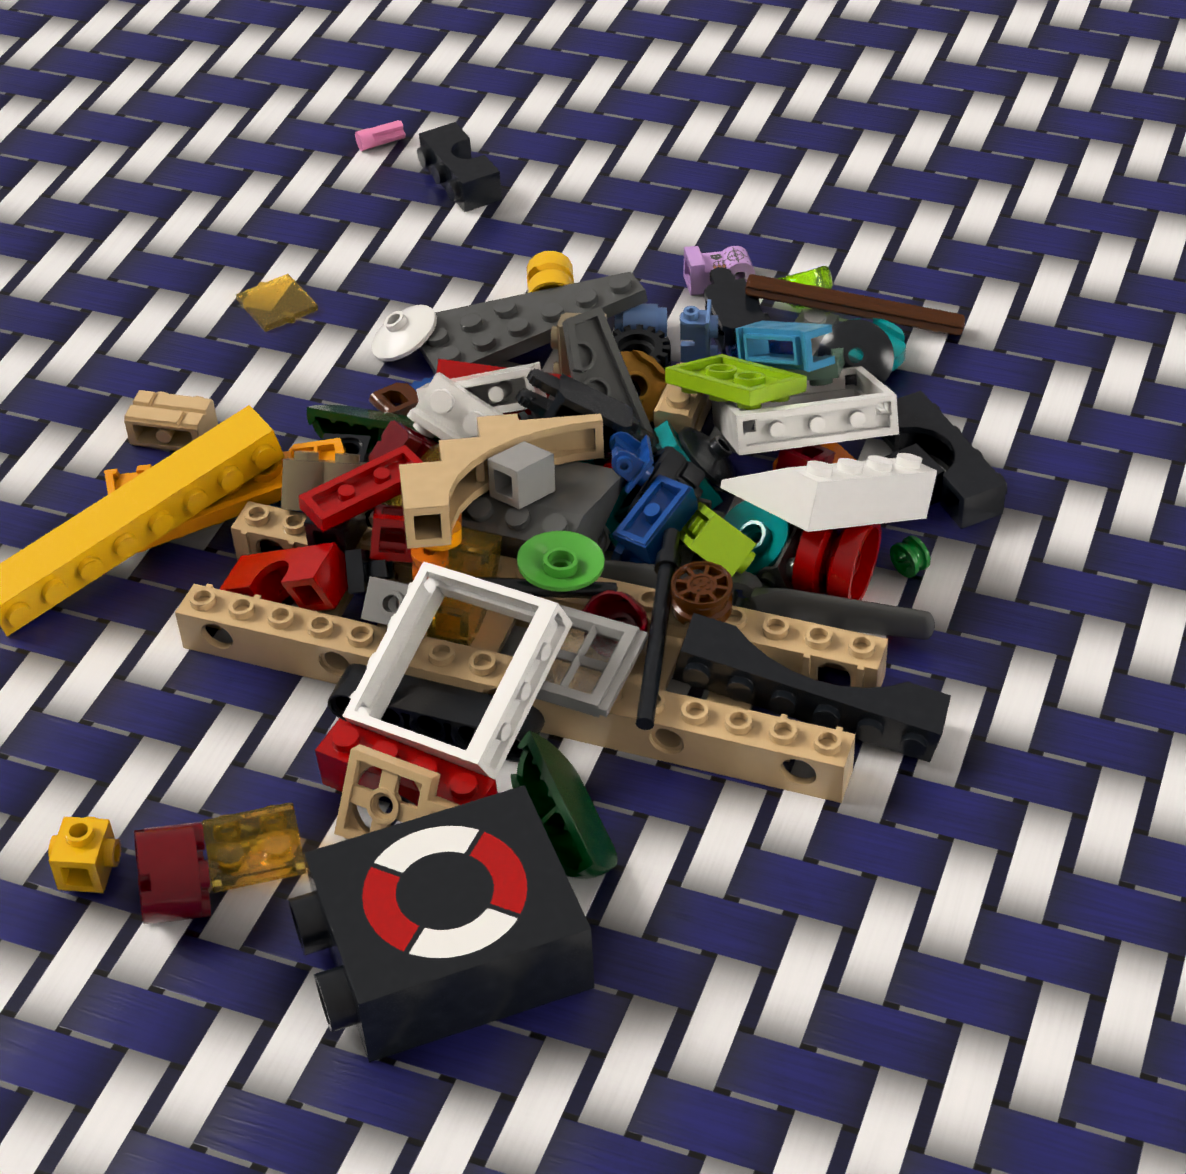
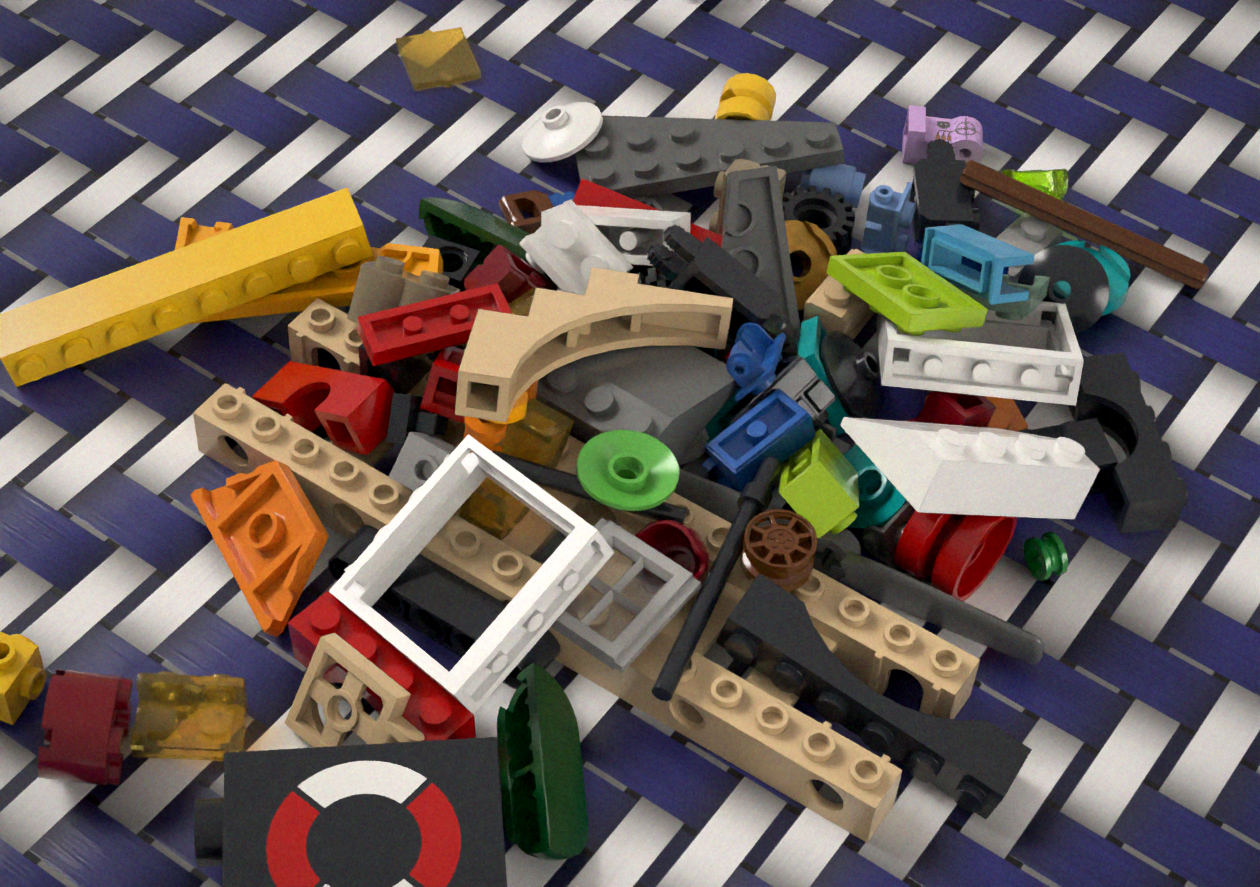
camera: 10 degrees right, 5 degrees up
tan brick [124,390,218,451] -> none
light grey brick [487,441,556,509] -> none
none -> orange wing [190,460,329,637]

